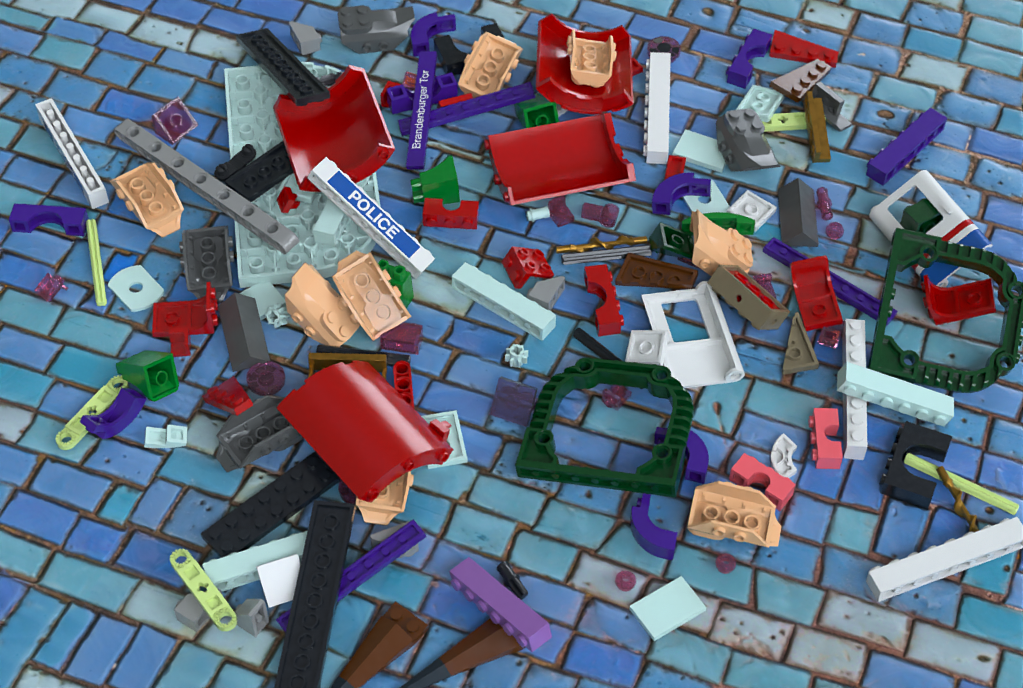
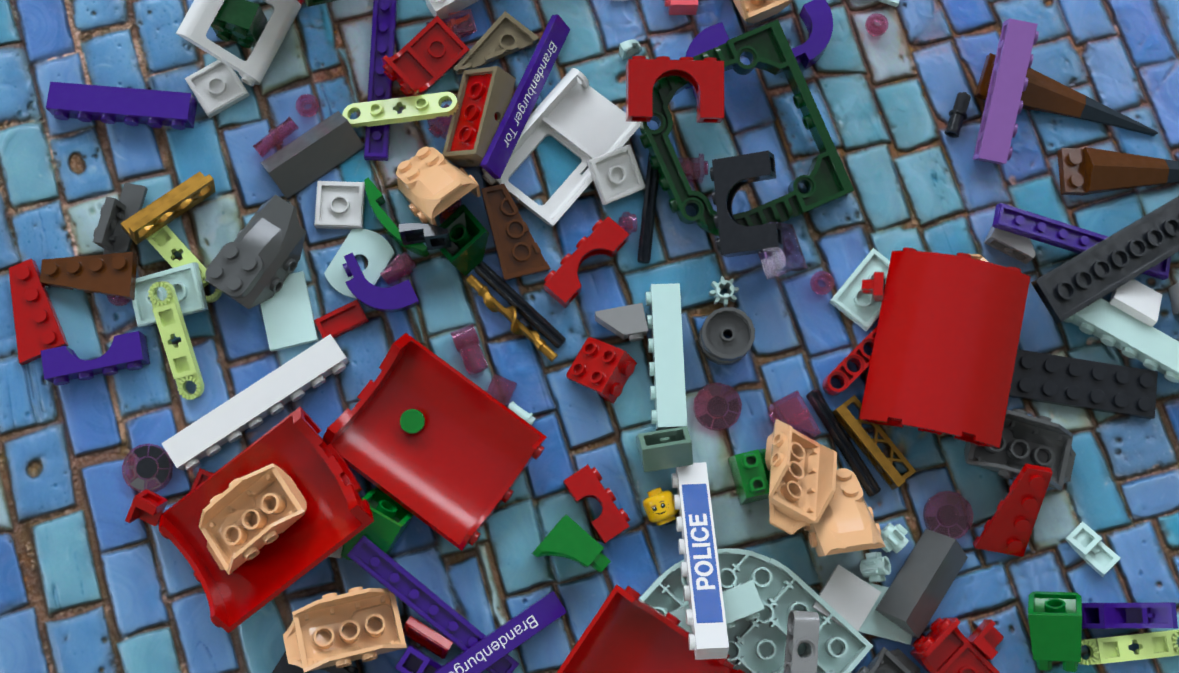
camera: 135 degrees left, 25 degrees up
none -> red panel [125,489,168,526]
none -> yellowish green piece [148,281,204,400]
none -> white tile [185,60,250,118]
none -> yellowish green piece [343,92,459,128]
none -> clear pink cone [380,251,417,285]
none -> black slope [399,223,452,250]
none -> green tile [400,409,425,434]
none -> dark purple tile [480,14,570,179]
none -> light aqua tile [619,39,642,60]
none -> clear pink plate [619,212,637,235]
none -> red arch [626,56,724,123]
none -> sand green slope [636,426,693,472]
none -> yellow head [642,487,679,526]
none -> clear pink tile [693,382,742,431]
none -> dark grey wheel [698,307,755,365]
none -> black arch [710,150,783,257]
none -> clear pink plate [810,271,834,295]
none -> white tile [812,564,881,631]
none -> light aqua gear [881,523,909,554]

